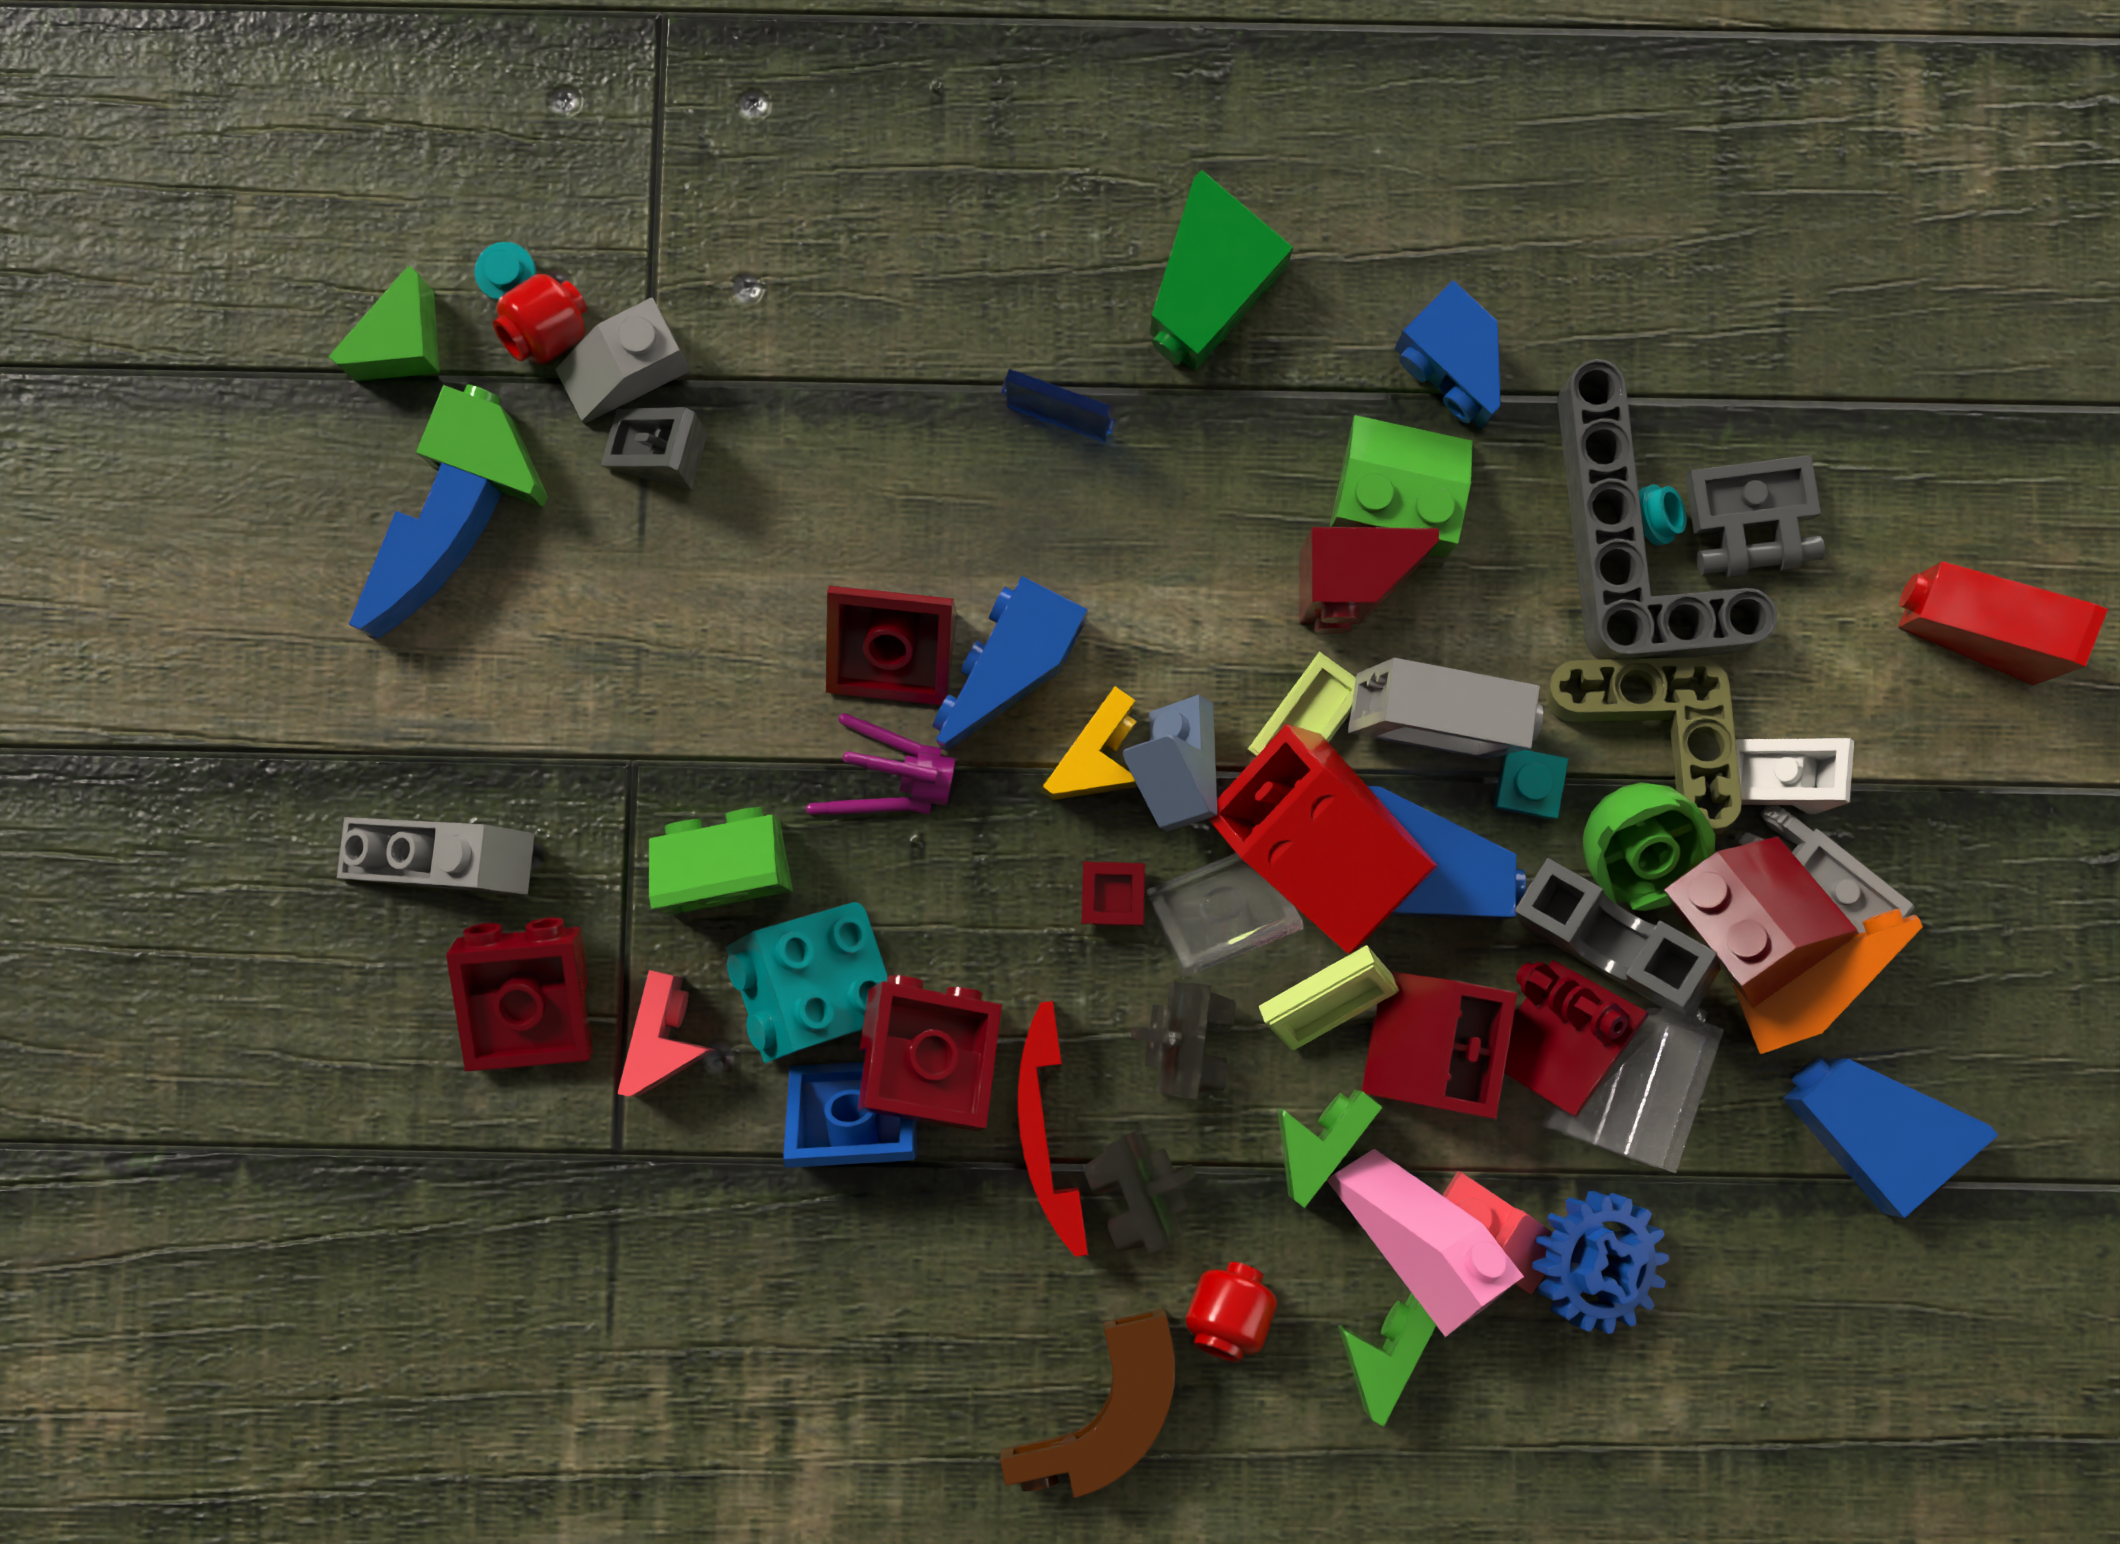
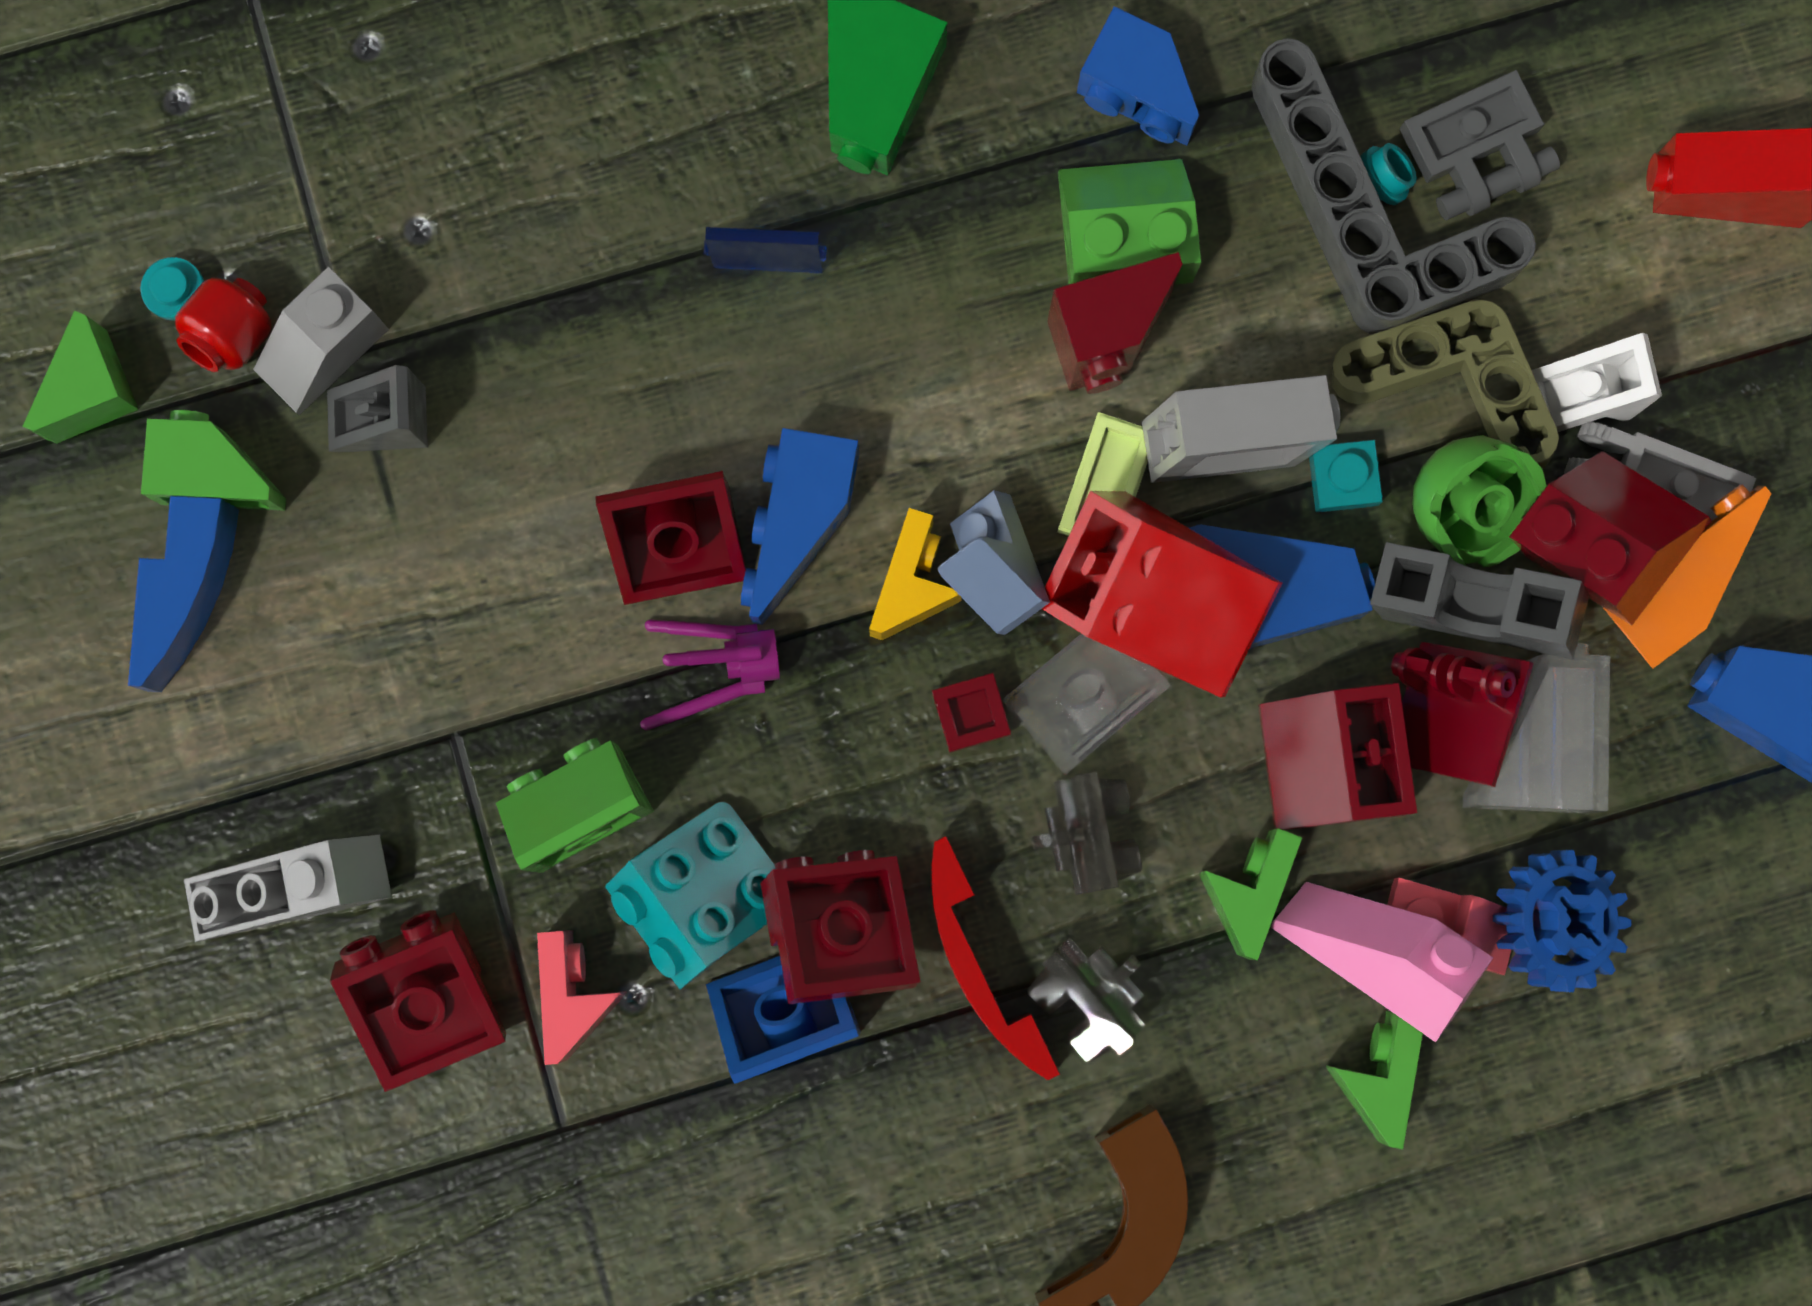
camera: 15 degrees left, 0 degrees up
red head [1186,1262,1277,1363] -> none
yellowish green tile [1259,945,1399,1050] -> none

